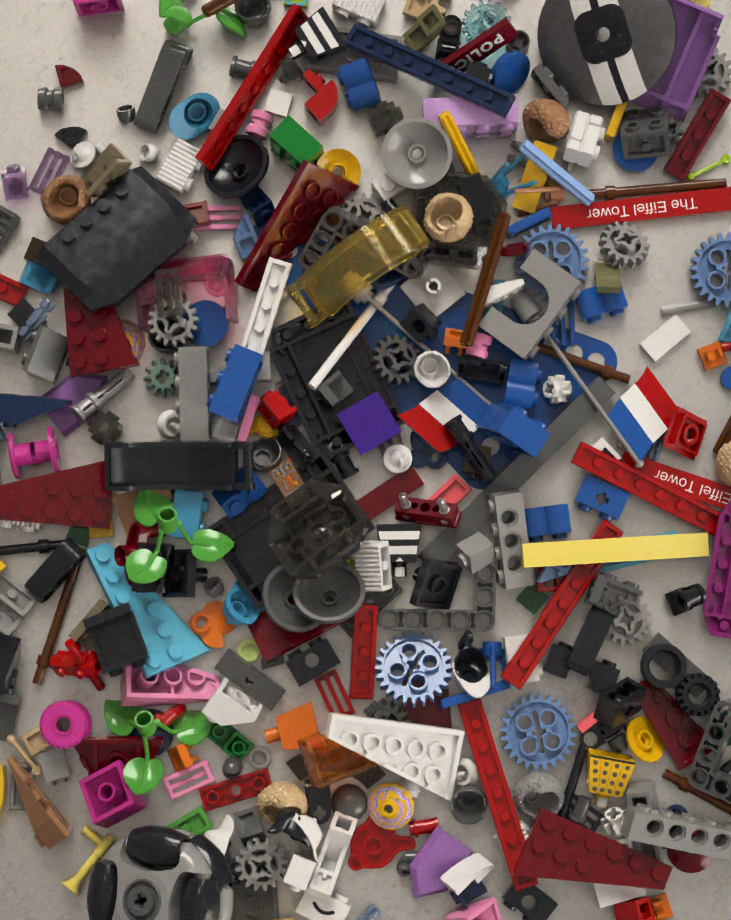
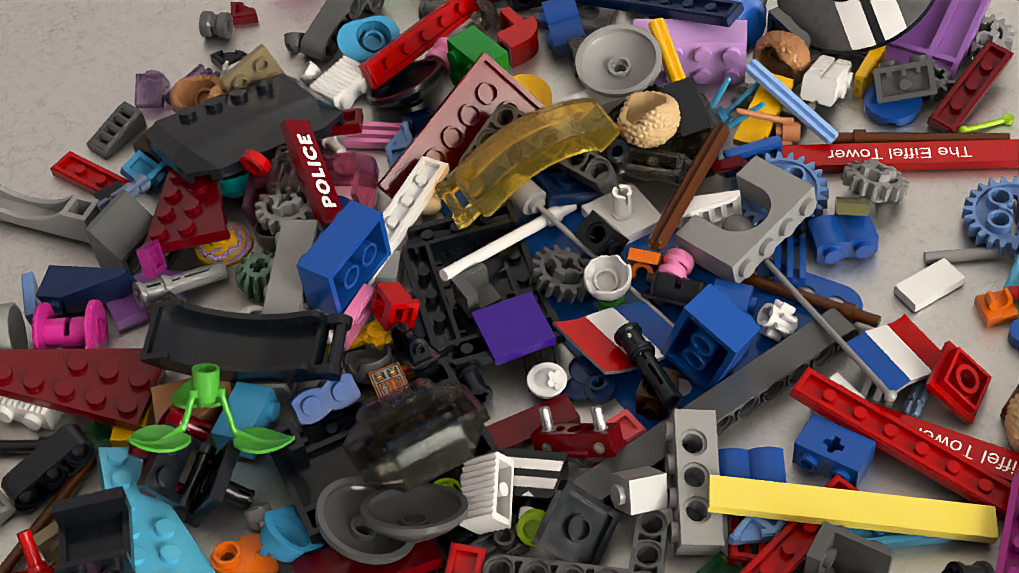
camera: 15 degrees right, 35 degrees down
none -> magenta tile [136,239,167,279]
none -> red tile [240,149,271,177]
none -> dark red tile [280,119,343,229]
none -> lime tile [516,509,546,547]

